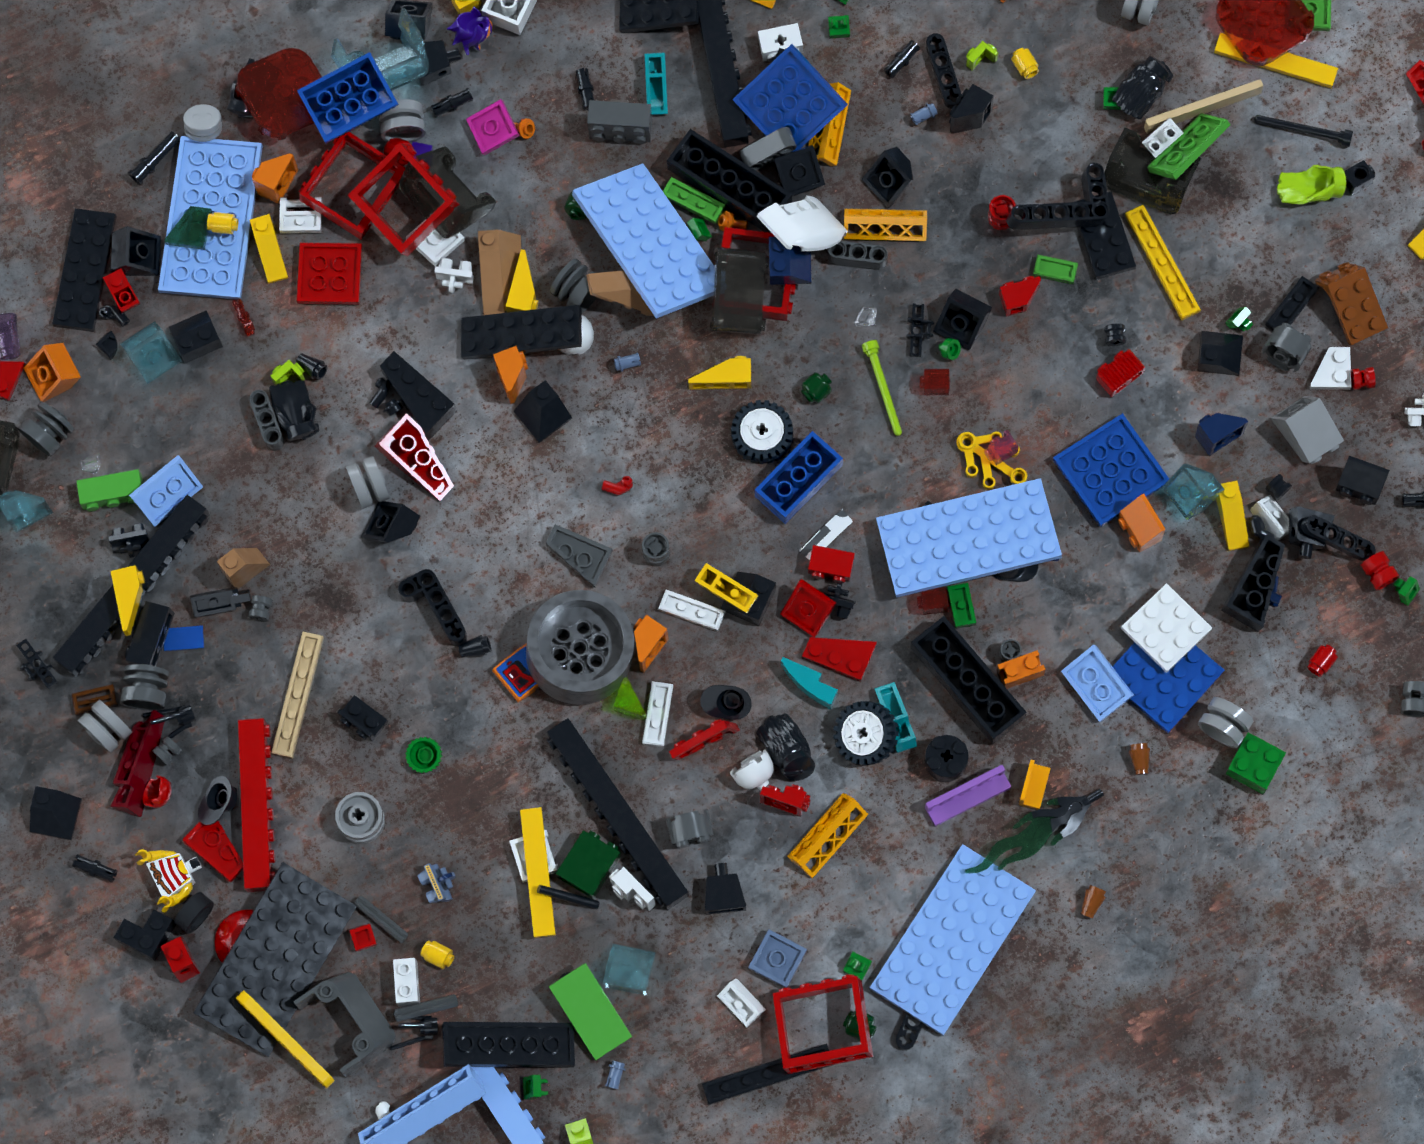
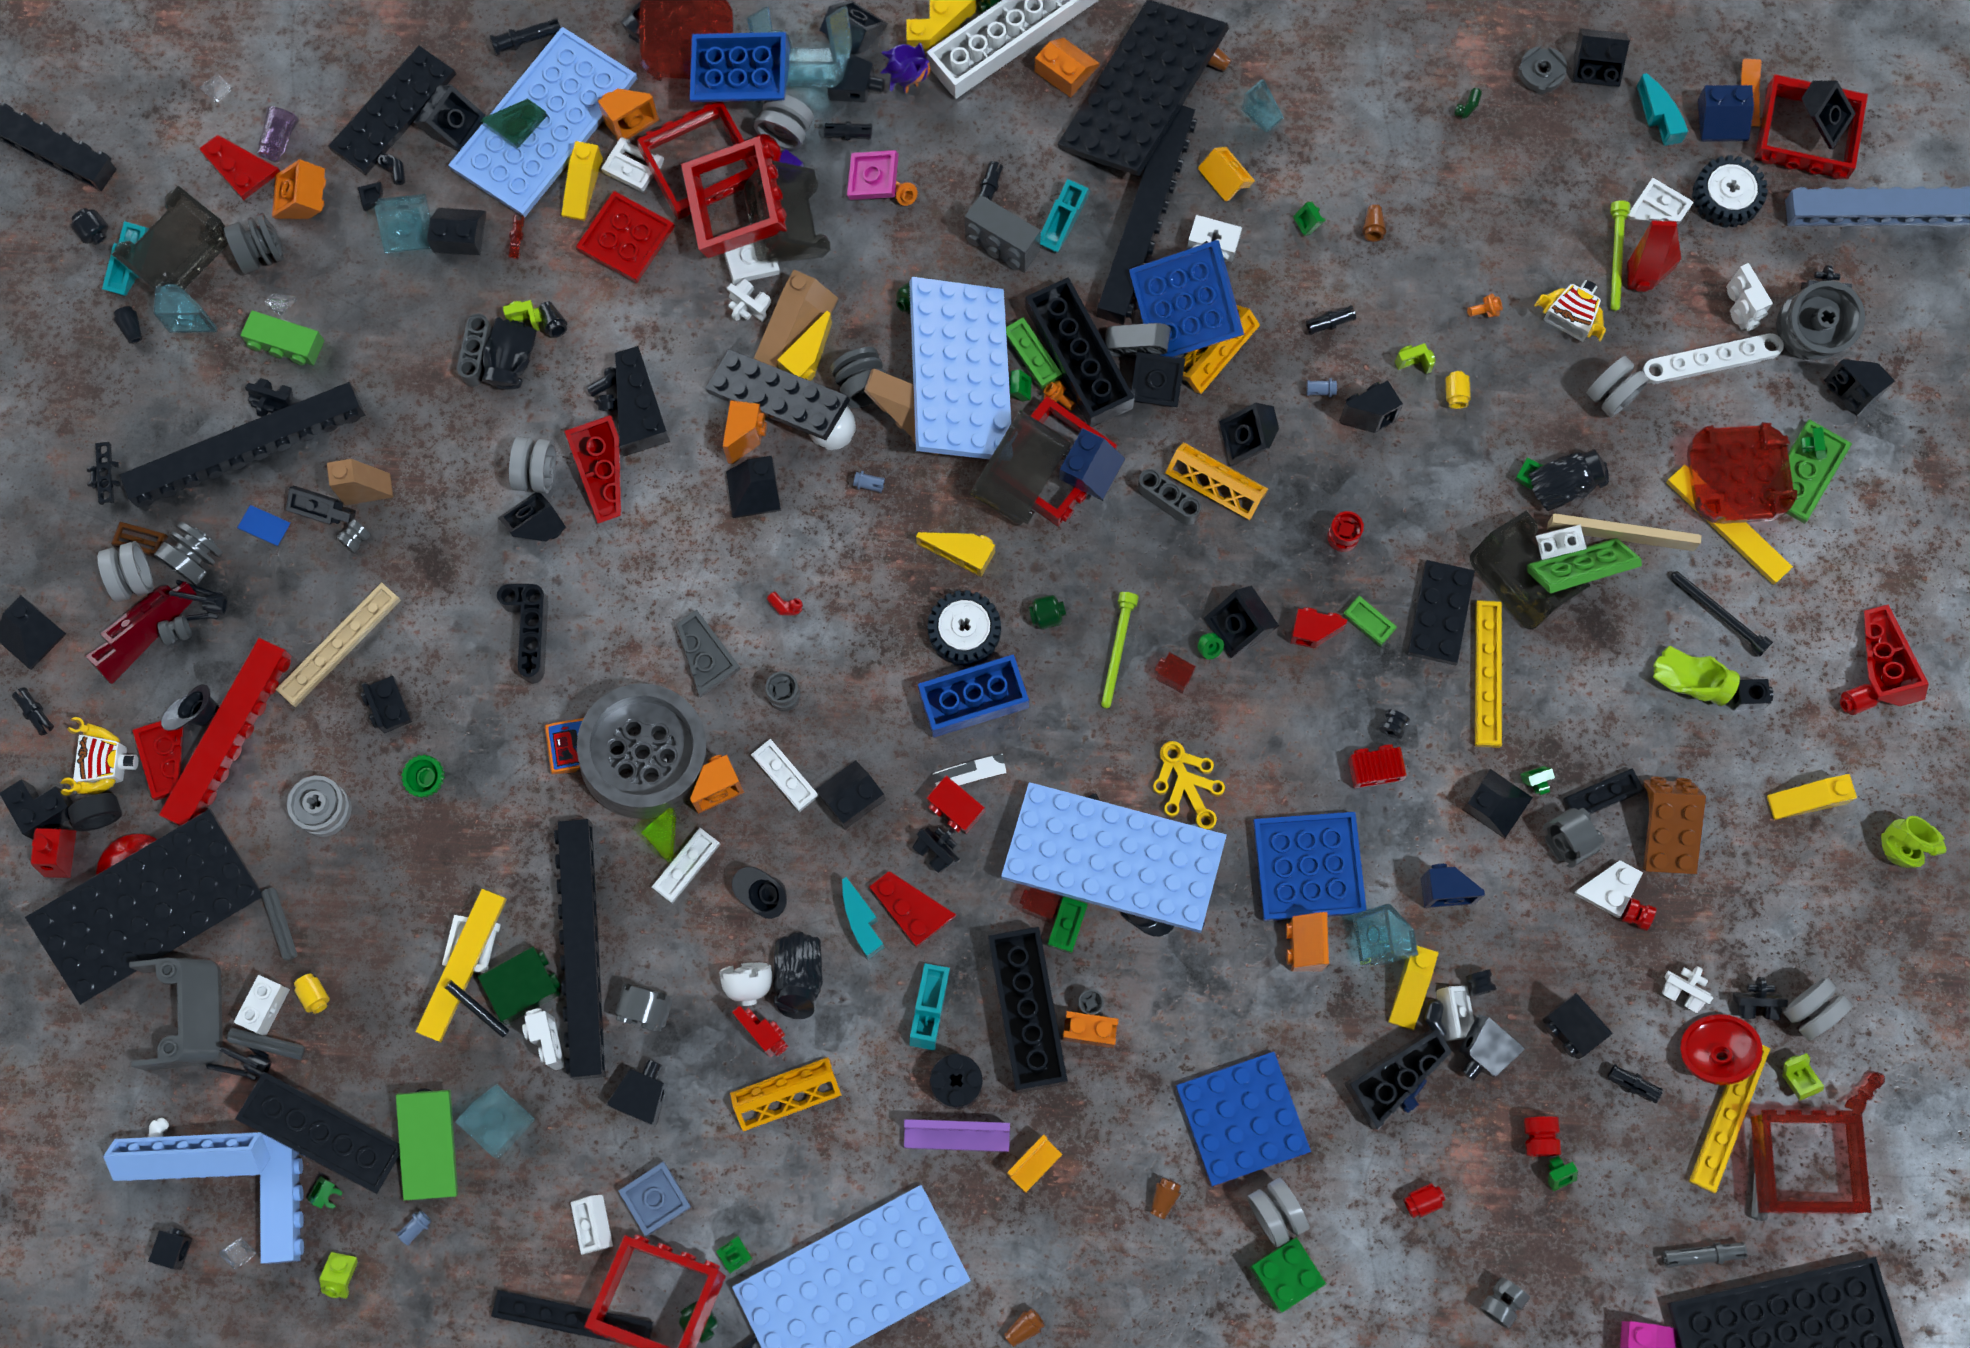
camera: 25 degrees right, 0 degrees up
red slope [103,268,140,313] -> none
yellow slope [111,565,145,636] -> none
black brick [125,601,175,666] -> none
light blue plate [129,455,203,527] -> none
red hair [143,775,172,808] -> none
light grey head [183,104,222,142] -> none
yellow brick [207,212,238,235] -> none
yellow beam [236,990,335,1089] -> none
red plate [349,924,377,952] -> none
sand blue hips [418,863,456,904] -> none
black cone [458,635,492,658] -> none
red wing [669,719,740,760] -> none
yellow slope [695,563,759,613] -> none
white slope [757,195,848,251] -> none
red tile [780,579,836,637] -> none
green tile [828,15,850,39] -> none
wheel [833,701,899,765] -> none
clear slope [854,307,877,327] -> none
black piece [906,303,934,357] -> none
black beam [926,33,962,109] -> none
clear green piece [965,788,1104,873] -> none
clear pink brick [984,430,1019,465] -> none
black beam [1006,163,1110,230] -> none
light blue plate [1061,645,1134,722] -> none
white plate [1121,583,1212,673] -> none
light grey slope [1271,396,1344,464] -> none
black beam [1301,515,1376,561] -> none

